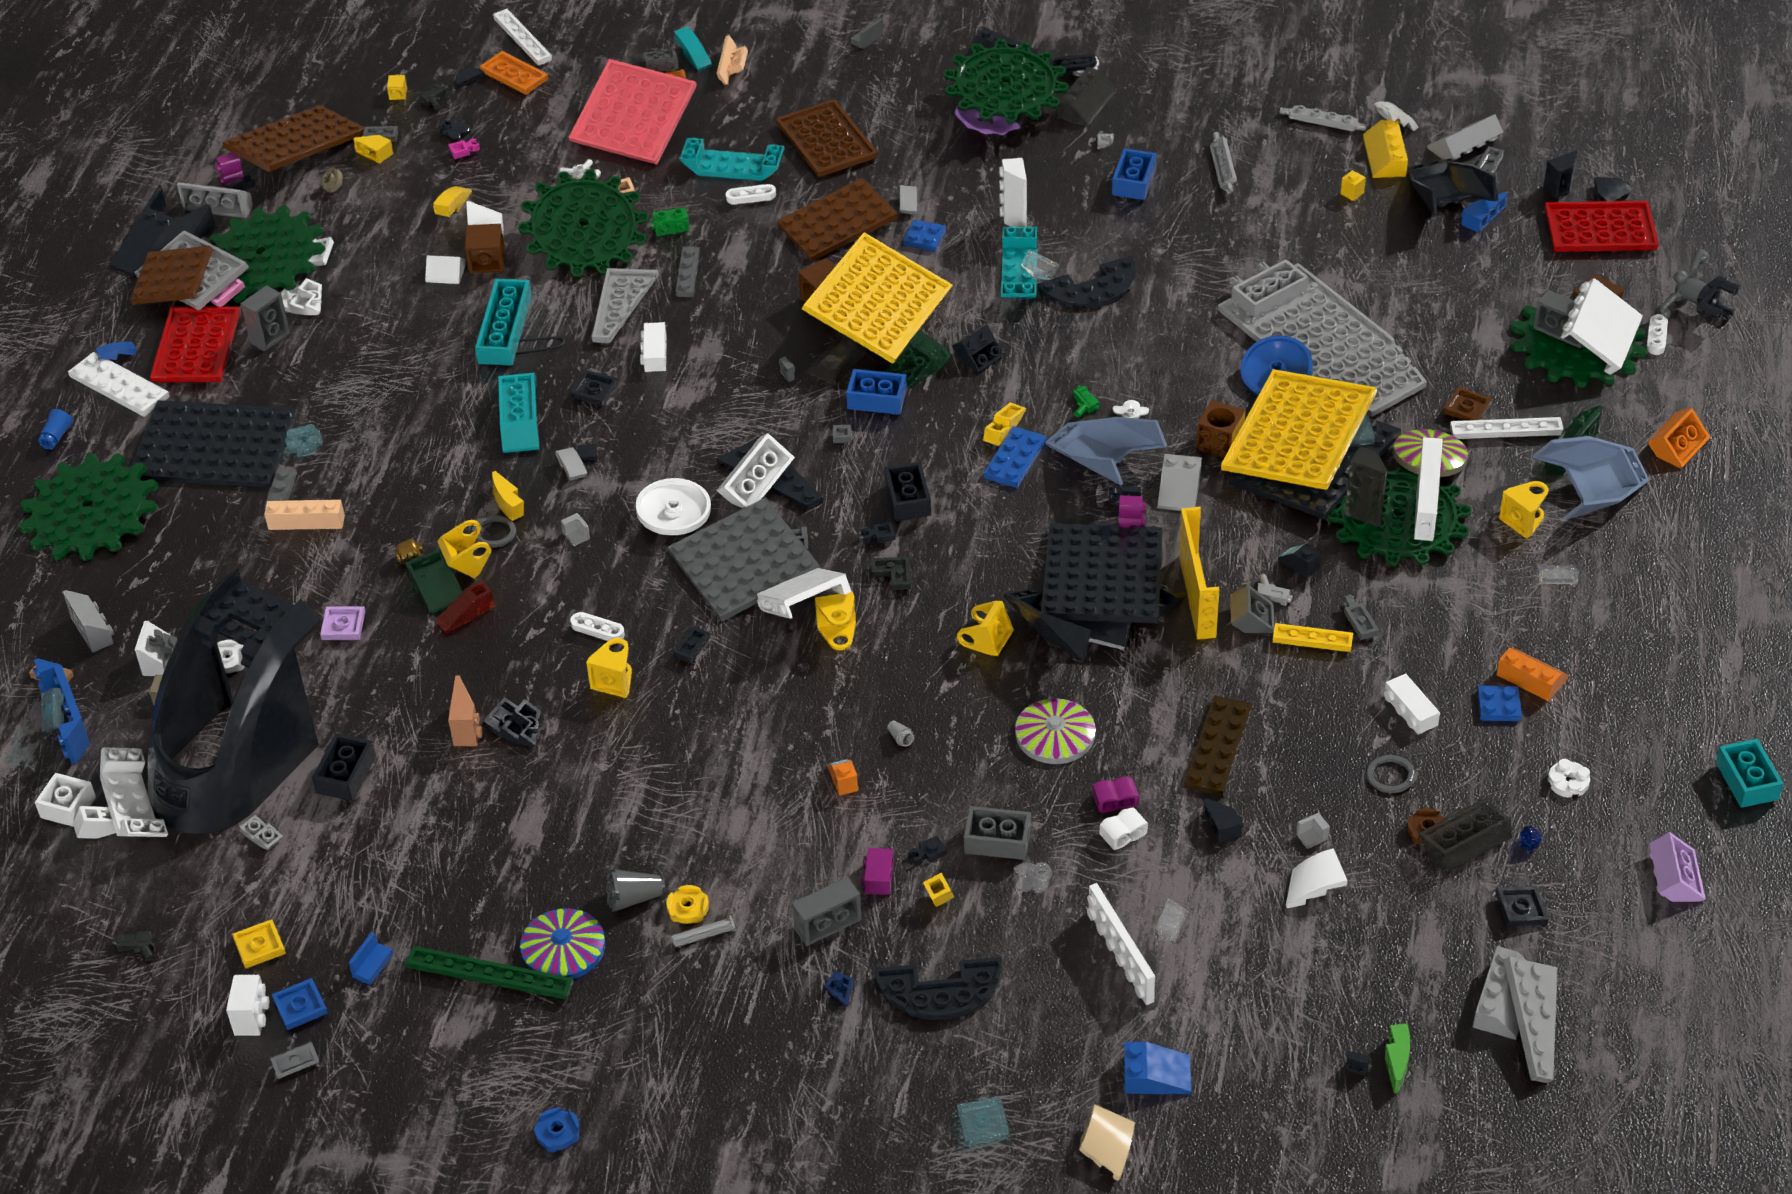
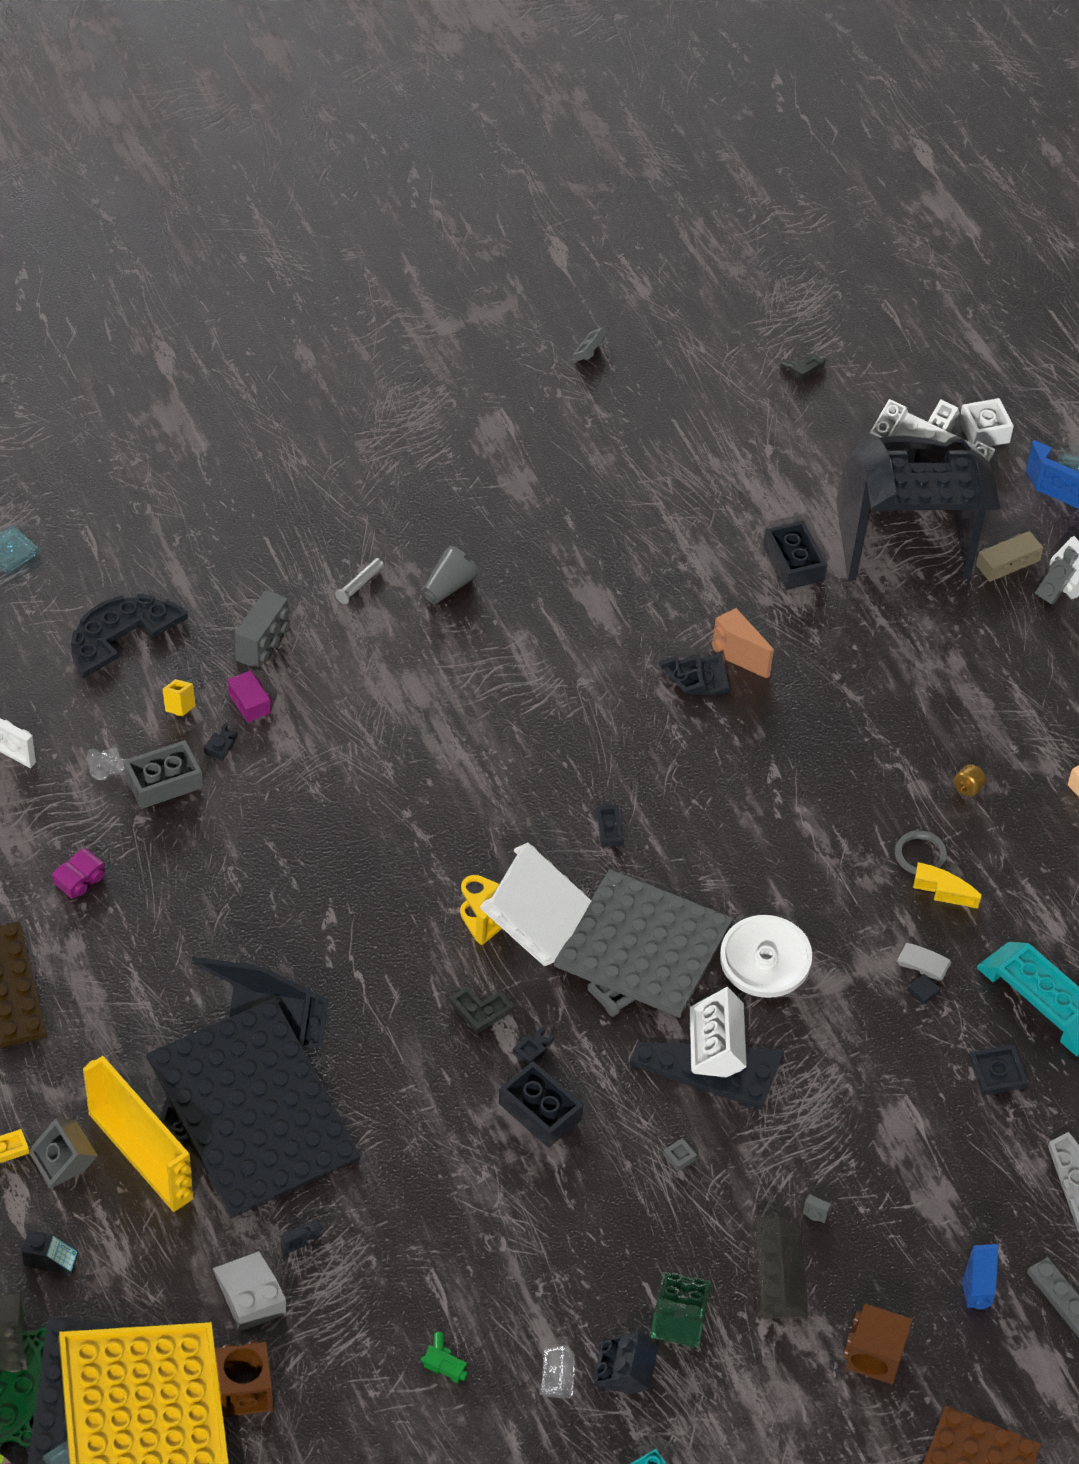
camera: 140 degrees right, 5 degrees up
white plate [217,640,245,673] -> none
white brick [226,975,269,1036] -> none
yellow plate [232,919,286,969] -> none
light grey slope [240,815,283,850] -> none
blue plate [271,978,328,1030] -> none
lavender plate [320,607,365,640] -> none
blue panel [349,932,393,985] -> none
clear green slope [405,549,466,614] -> none
dark green plate [405,946,574,1000] -> none
clear red slope [436,581,495,633] -> none
yellow hose [437,520,491,578] -> none
dish [520,908,605,979] -> none
blue plate [534,1108,580,1152] -> none
light grey panel [561,513,590,546] -> none
white plate [570,612,625,641] -> none
yellow hose [586,638,632,698] -> none
white brick [640,322,667,372] -> none
yellow plate [666,885,709,923] -> none
yellow plate [802,232,952,364] -> none
dark blue piece [825,971,854,1007] -> none
orange slope [827,759,858,796] -> none
blue brick [846,369,907,415] -> none
light grey cone [887,721,914,747] -> none
yellow hose [956,601,1014,656] -> none
yellow slope [983,403,1026,446] -> none
blue plate [984,426,1047,488] -> none
dish [1015,699,1095,764] -> none
sand blue windscreen [1045,417,1167,485] -> none
white brick [1099,808,1148,850] -> none
white plate [1113,400,1149,419] -> none
magenta brick [1119,495,1146,528] -> none
light grey piece [1257,574,1293,606] -> none
none -> clear slope [541,1345,575,1398]
none -> blue slope [962,1244,998,1309]

